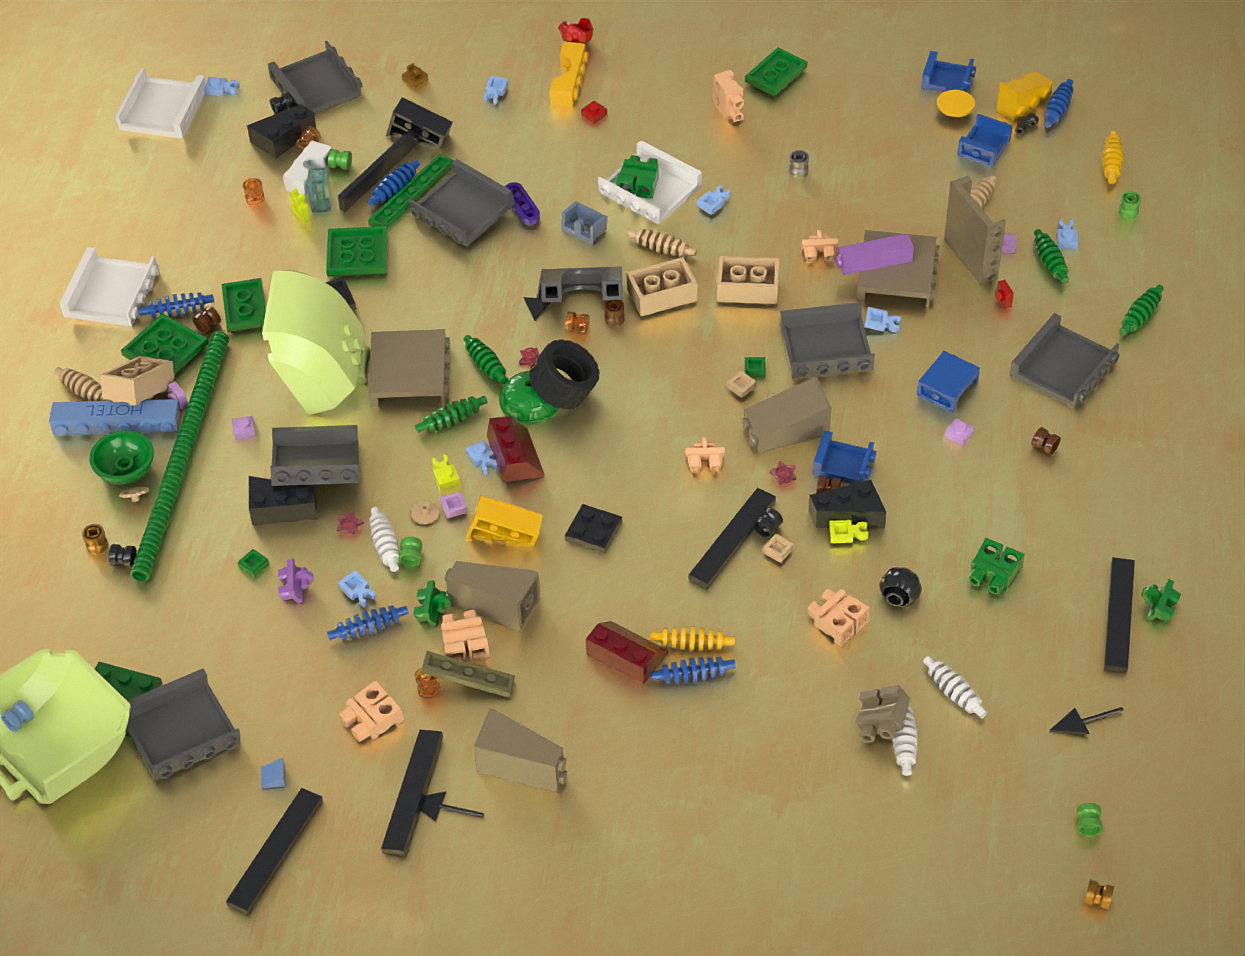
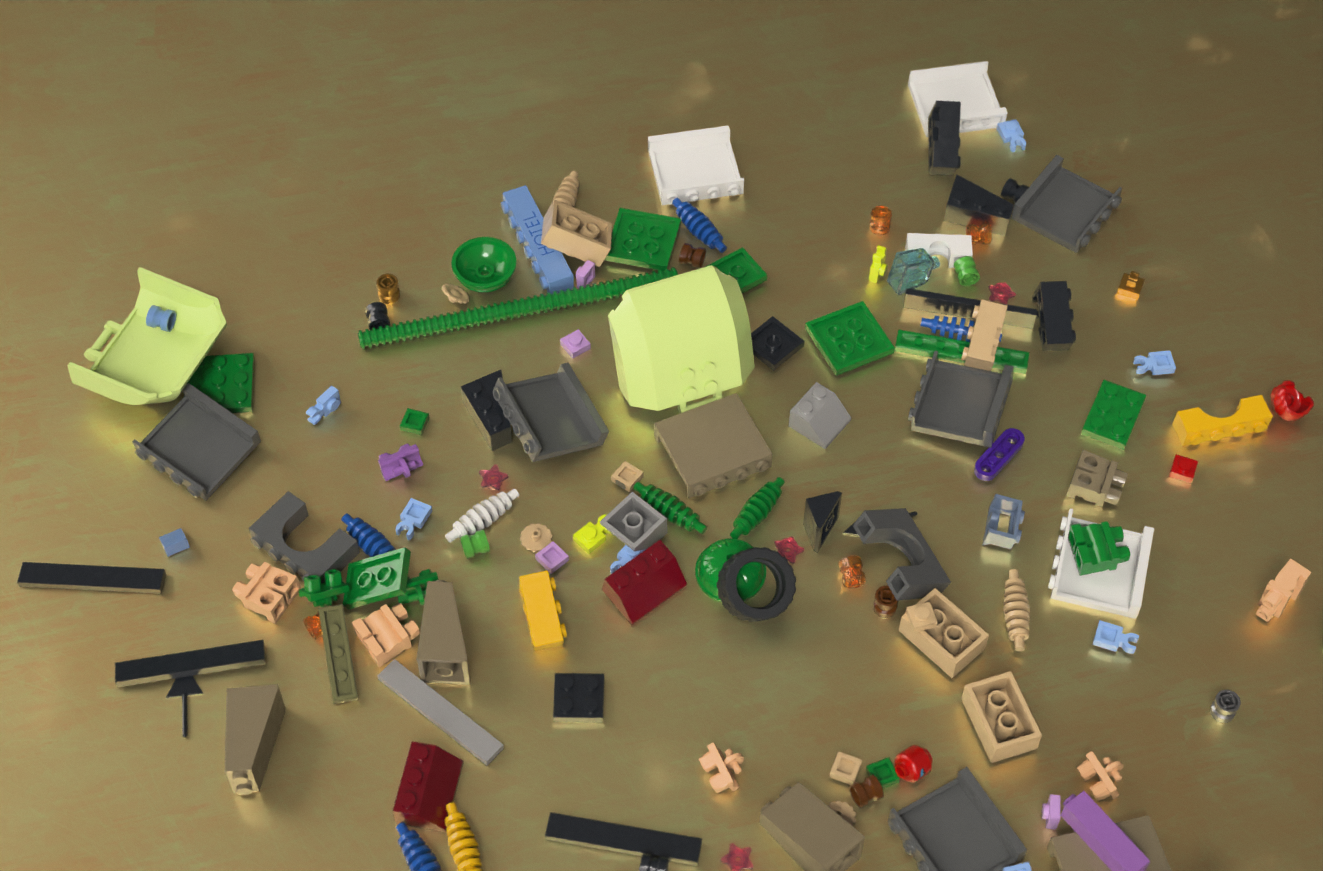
camera: 65 degrees right, 5 degrees up
none -> dark grey arch [249,491,360,583]
none -> green hips [299,569,349,607]
none -> light blue plate [306,385,341,425]
none -> green plate [343,547,411,610]
none -> light grey tile [377,659,504,766]
none -> light grey slope [600,492,668,551]
none -> tan plate [611,461,643,493]
none -> light grey slope [789,382,852,449]
none -> black slope [803,491,842,553]
none -> reddish brown wheel [849,775,884,808]
none -> red head [894,745,933,783]
none -> tan plate [906,602,938,633]
none -> black wedge [928,100,961,176]
none -> tan wedge [961,299,1007,371]
none -> clear pink plate [989,283,1016,304]
none -> lavender plate [1042,794,1061,830]
none -> dark tan hips [1066,450,1128,507]
none -> green plate [1081,380,1146,450]

